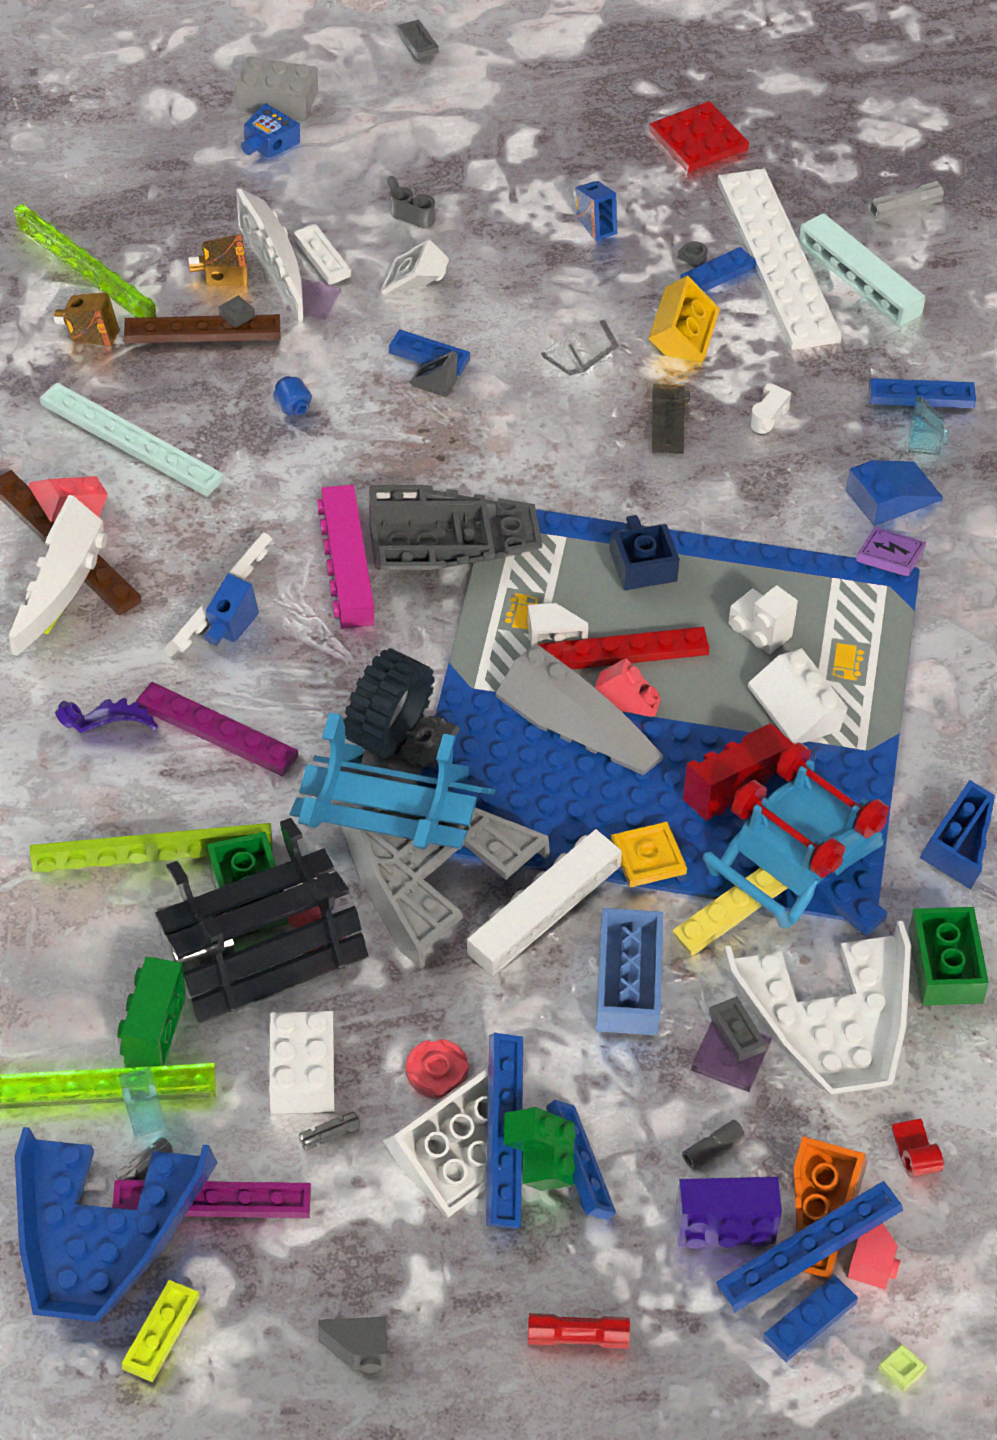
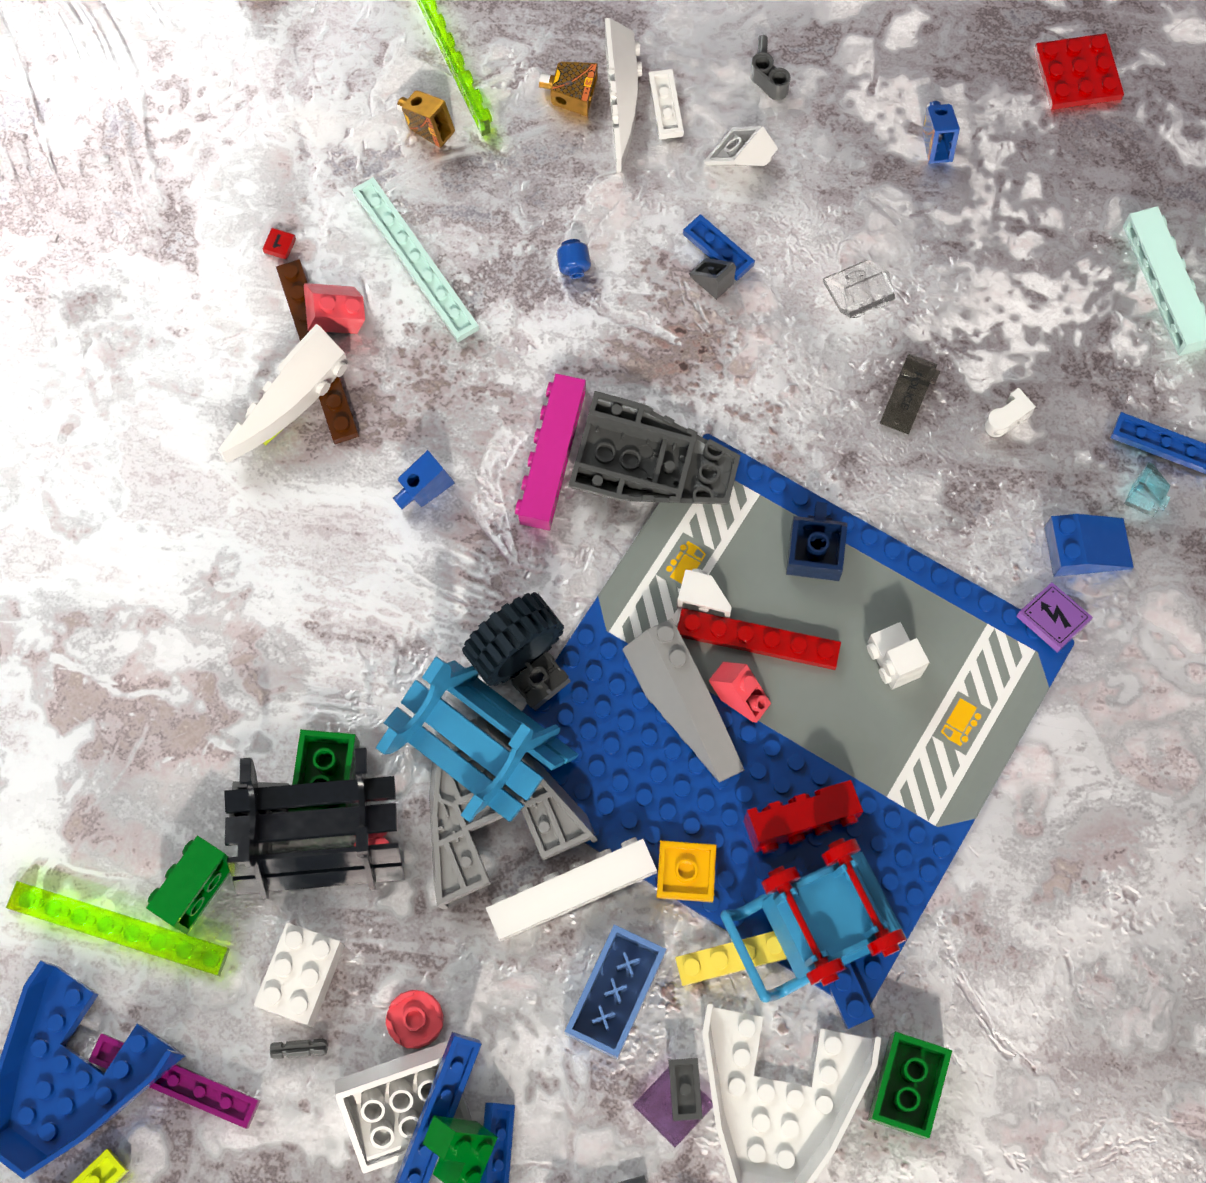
camera: 25 degrees right, 20 degrees up
lime plate [30,823,273,872] -> none
dark purple plant [55,698,158,733] -> none
light grey axle [116,1137,173,1180] -> none
clear light blue slope [119,1066,168,1138] -> none
reddish brown plate [124,314,281,343] -> none
magenta plate [136,682,298,777] -> none
white plate [162,532,272,658] -> none
dark grey plate [218,295,255,328] -> none
clear purple piece [286,279,341,320] -> none
yellow slope [648,275,720,362] -> none
dark grey tile [677,241,708,267] -> none
blue plate [680,247,756,292] -> none
white plate [717,168,841,350] -> none
white slope [747,648,848,744] -> none
blue wedge [920,780,995,890] -> none

